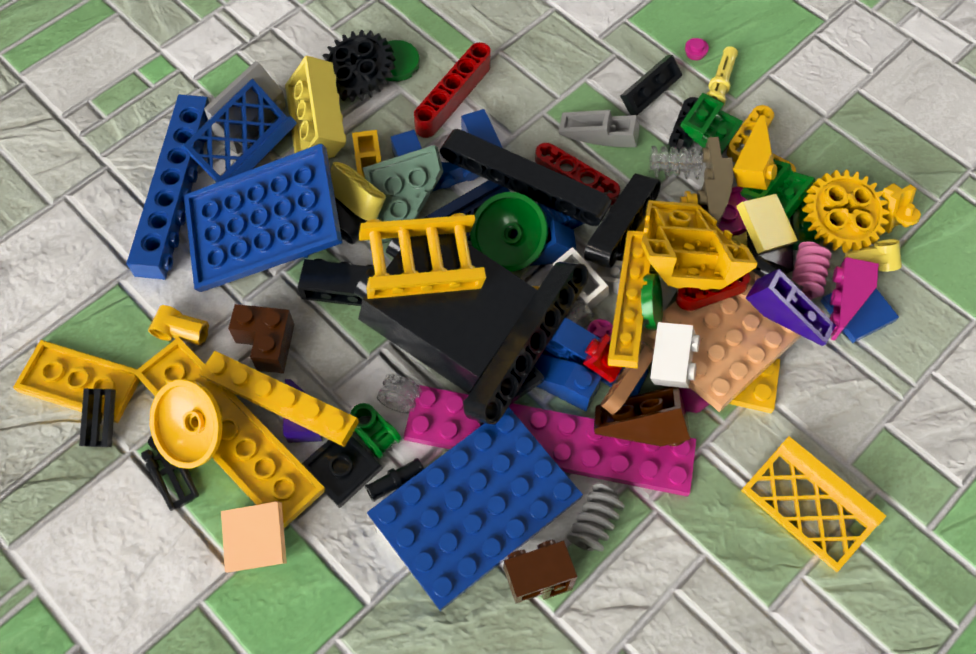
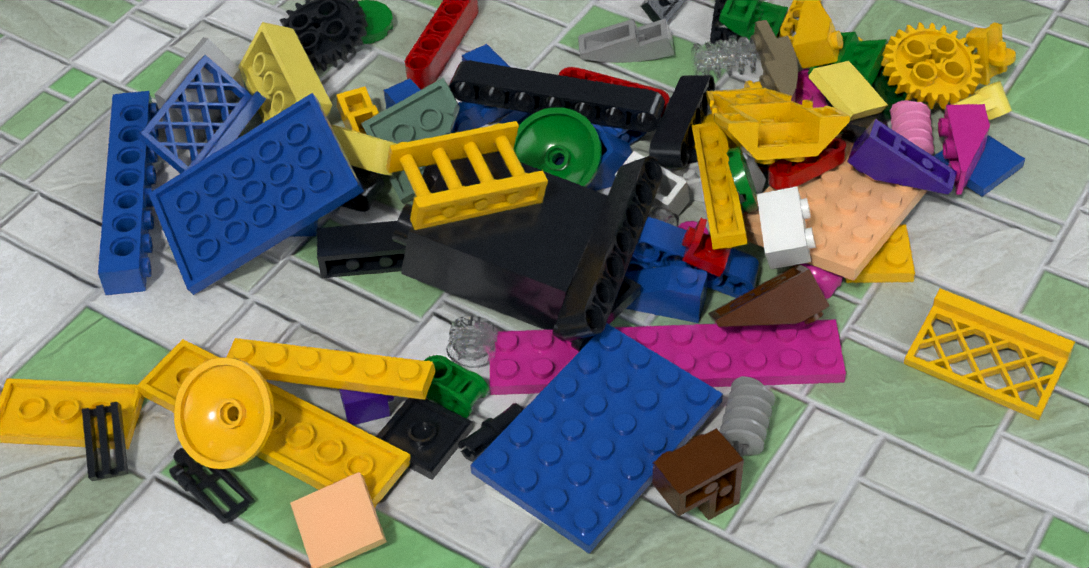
camera: 10 degrees left, 15 degrees down
yellow piece [148,305,209,345] -> none
reddish brown brick [228,304,295,374] -> none
medium nougat beam [601,343,654,415] -> none

